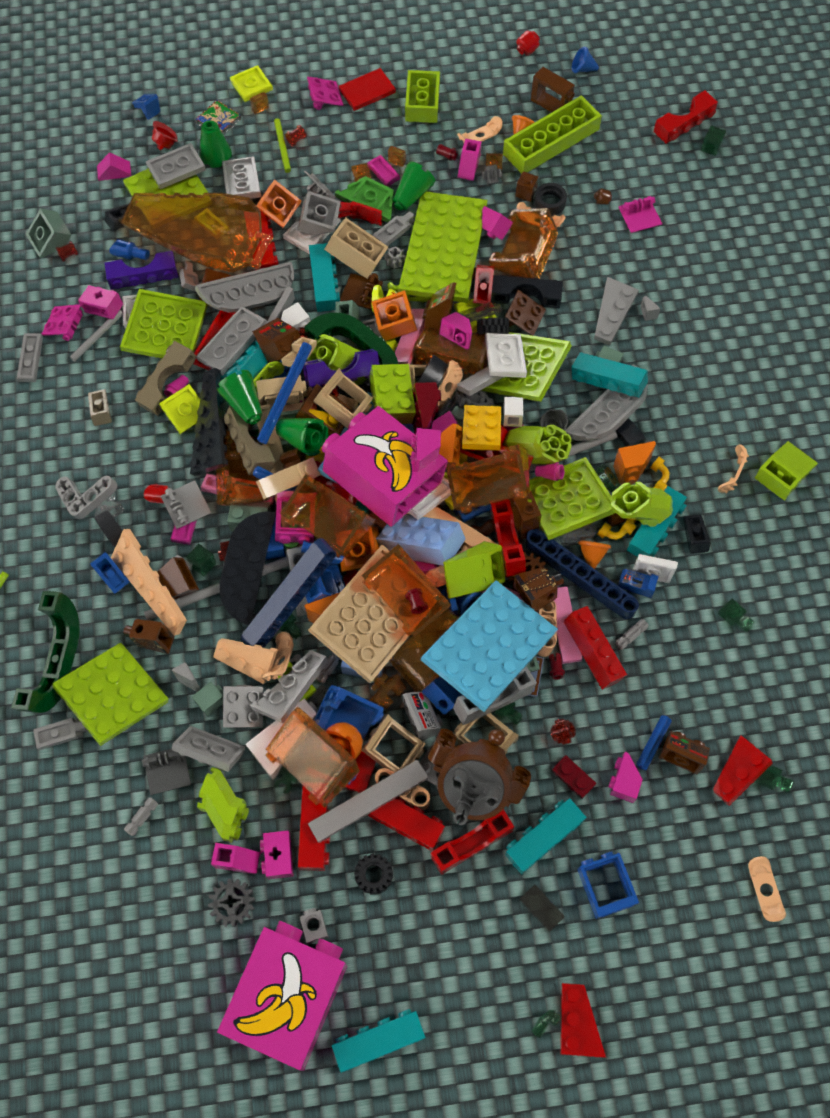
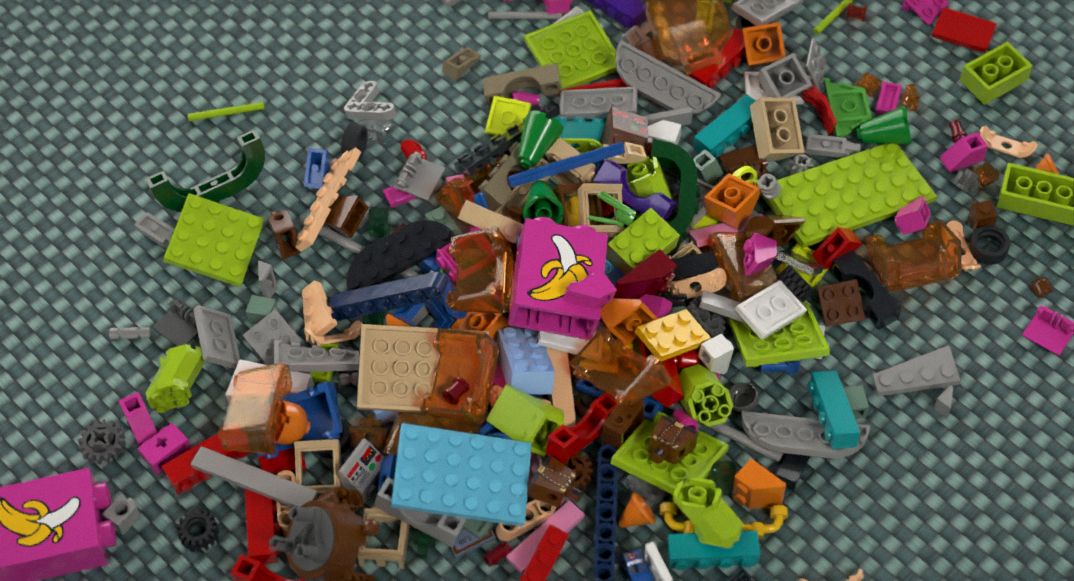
camera: 55 degrees right, 10 degrees down
none -> bright green plant [587,191,636,228]
none -> reddish brown torso [648,415,699,464]
none -> light grey bush [758,174,781,199]

